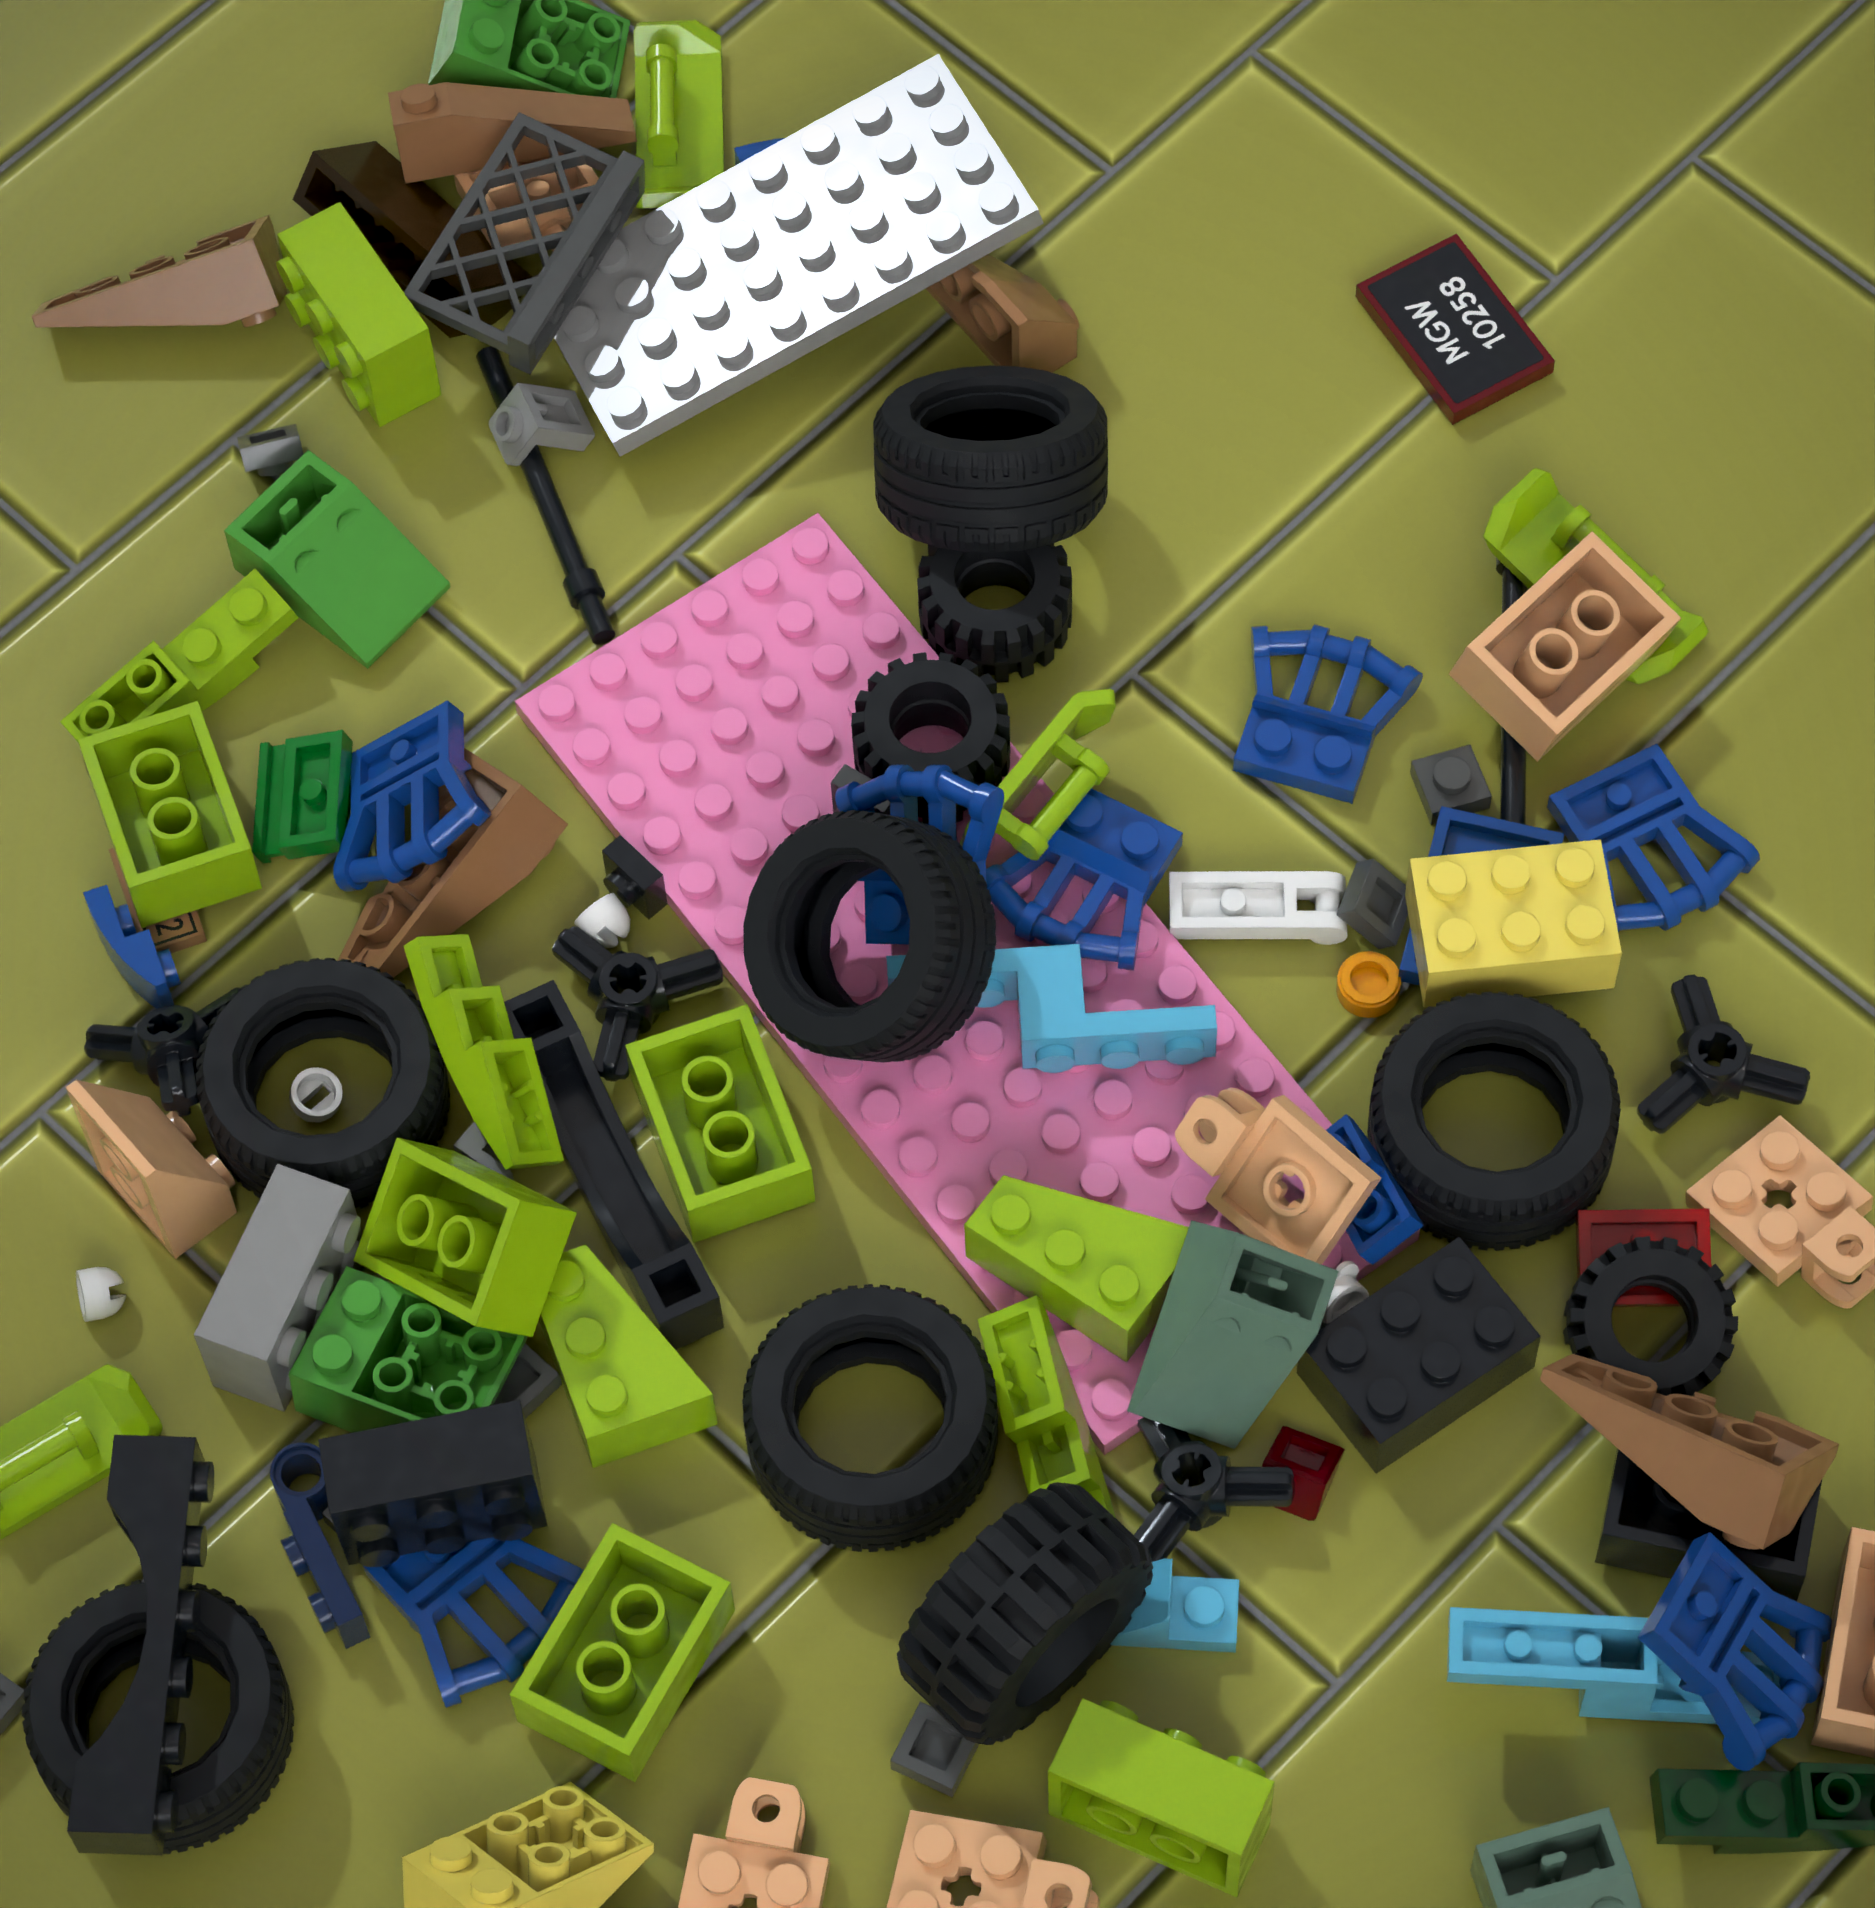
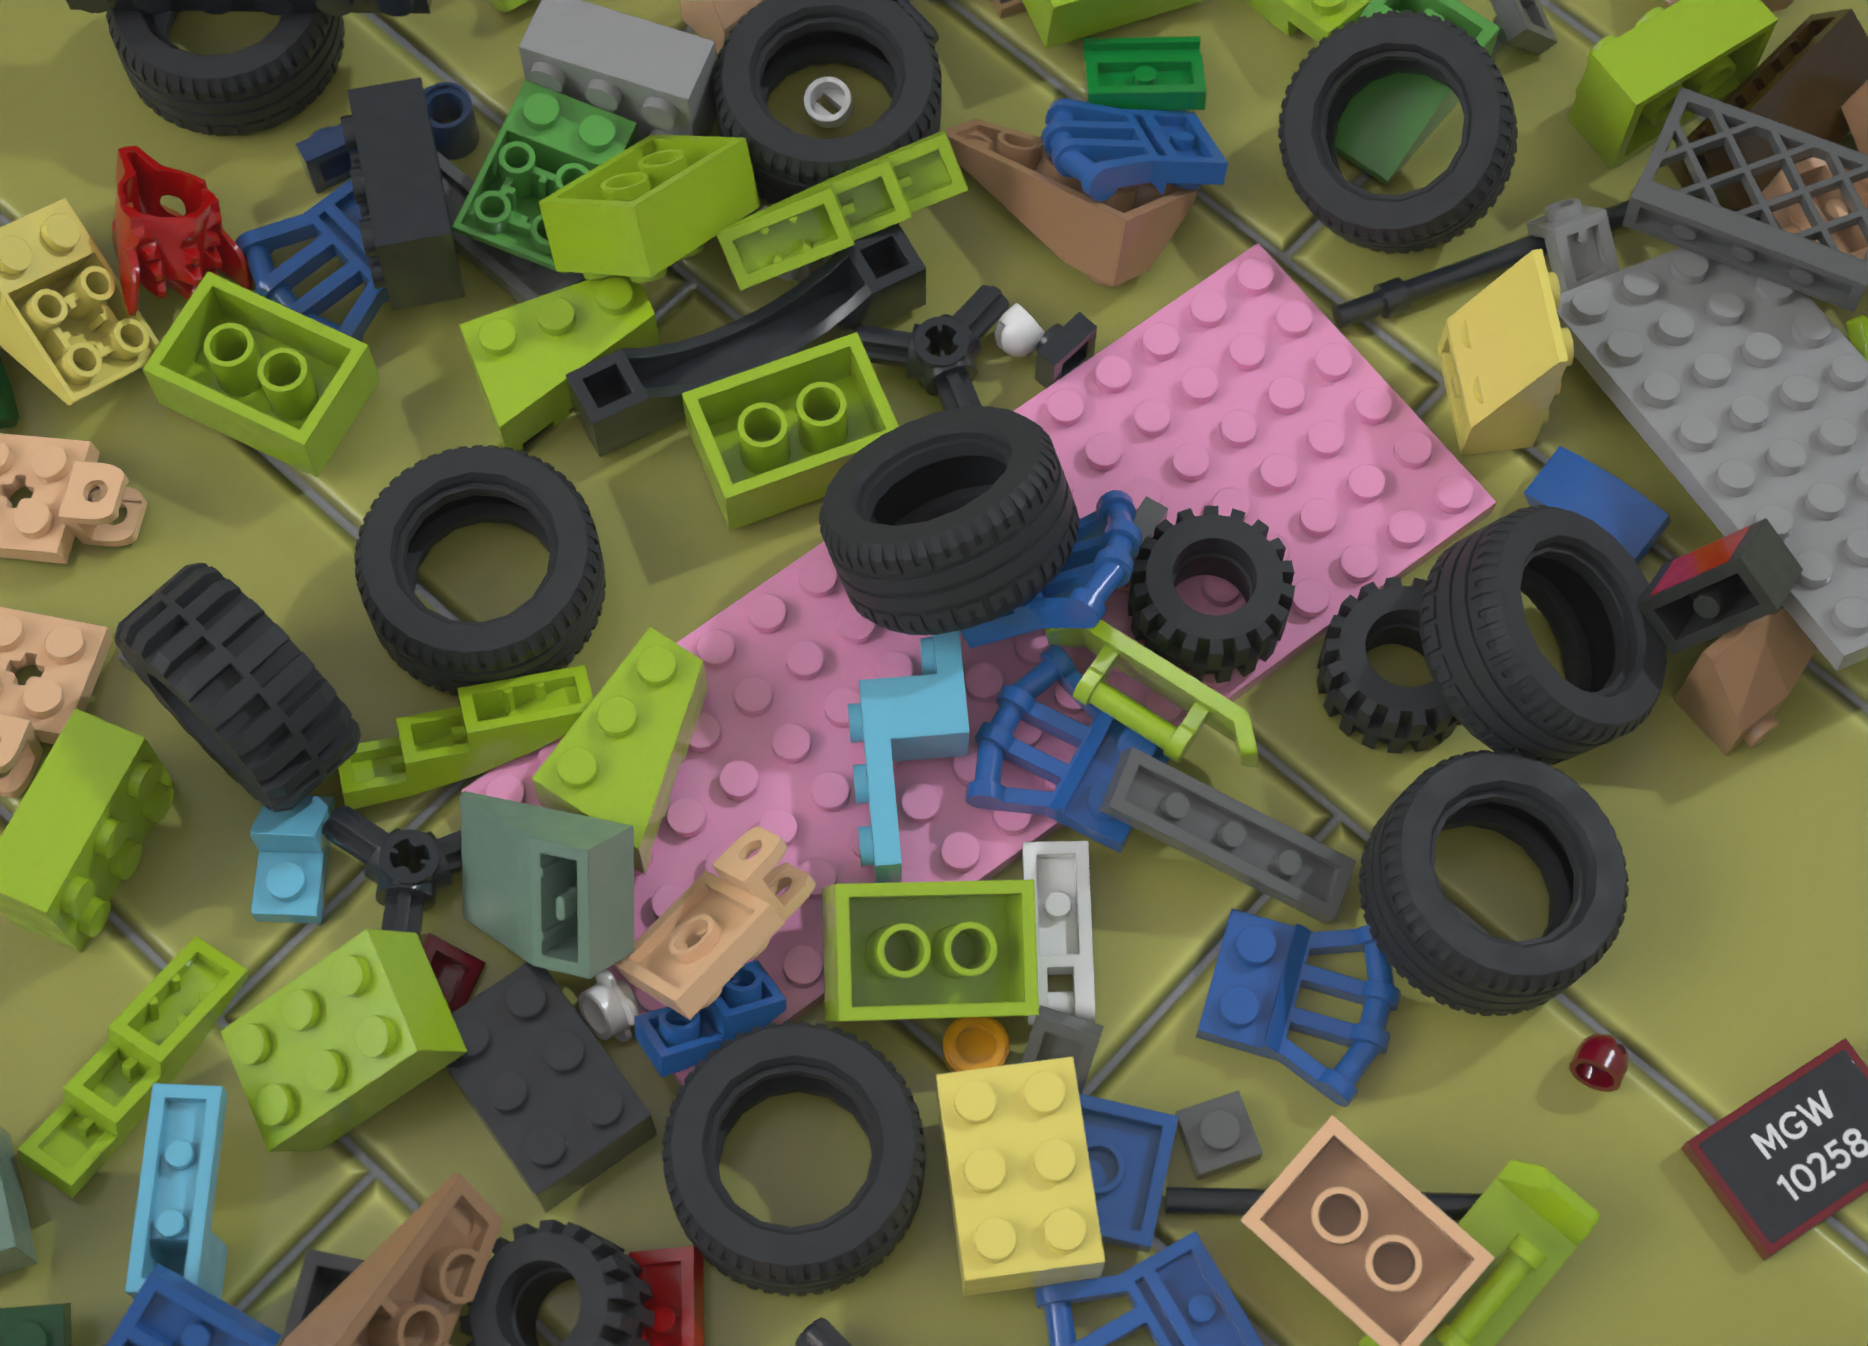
camera: 85 degrees right, 5 degrees up
none -> lime slope [18,936,248,1198]
none -> red piece [112,145,253,316]
none -> lime brick [220,929,467,1152]
none -> lime brick [821,879,1039,1022]
none -> dark grey plate [1099,747,1356,923]
none -> black tyre [1278,10,1518,254]
none -> black tyre [1358,750,1629,1016]
none -> light yellow slope [1437,249,1574,456]
none -> blue slope [1524,446,1671,565]
none -> dark red hinge [1569,1033,1628,1092]
none -> pearl dark grey brick [1636,518,1803,655]

